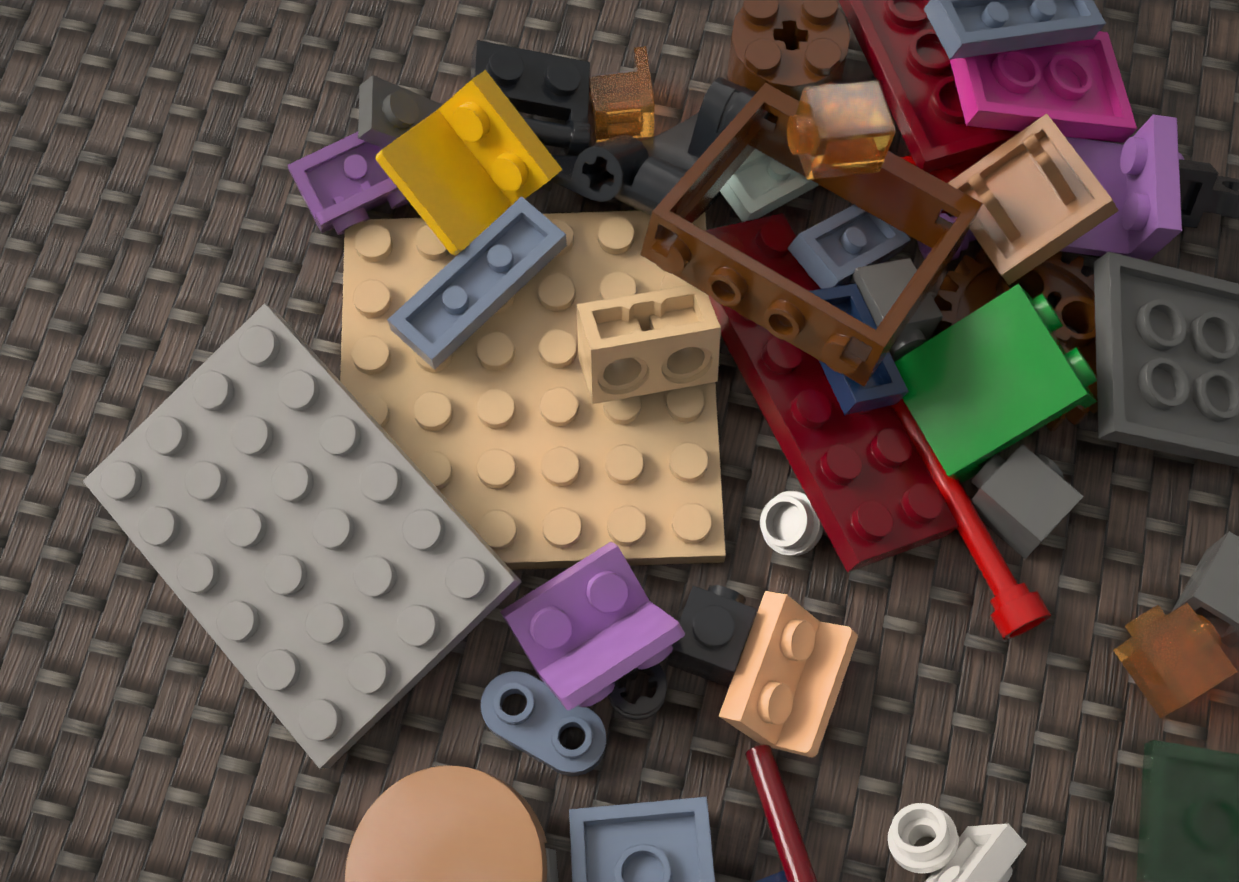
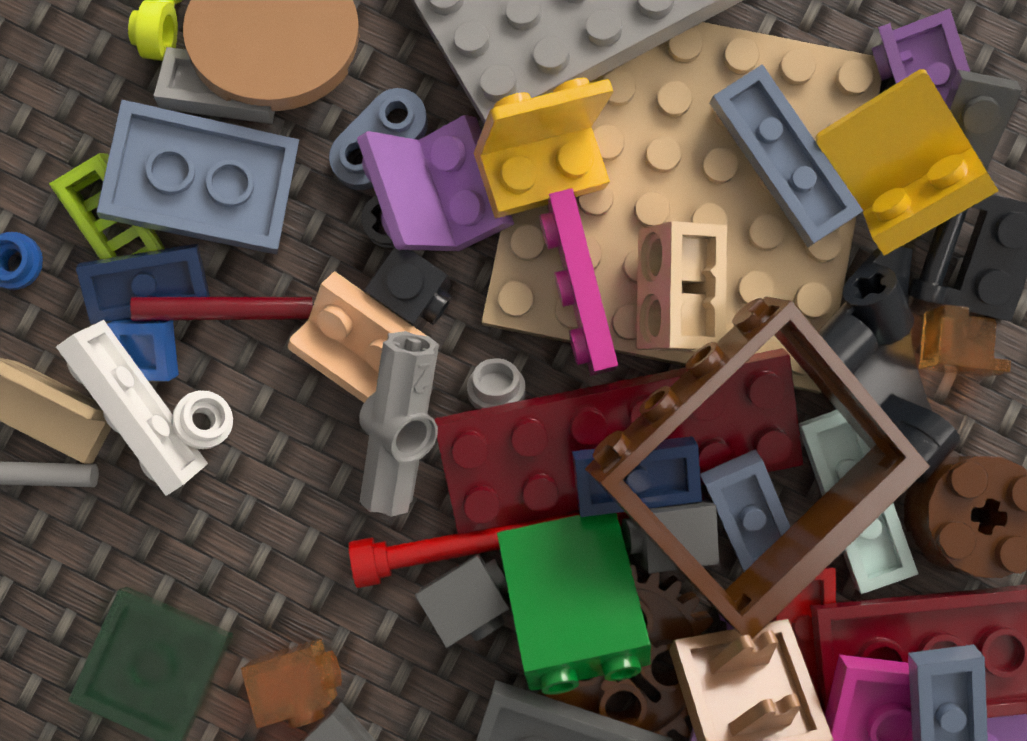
camera: 105 degrees right, 15 degrees up
clear orange brick [787,80,896,180] -> none
none -> light grey piece [359,331,439,517]
none -> yellow bracket [474,78,614,219]
none -> dark pink plate [540,188,618,376]

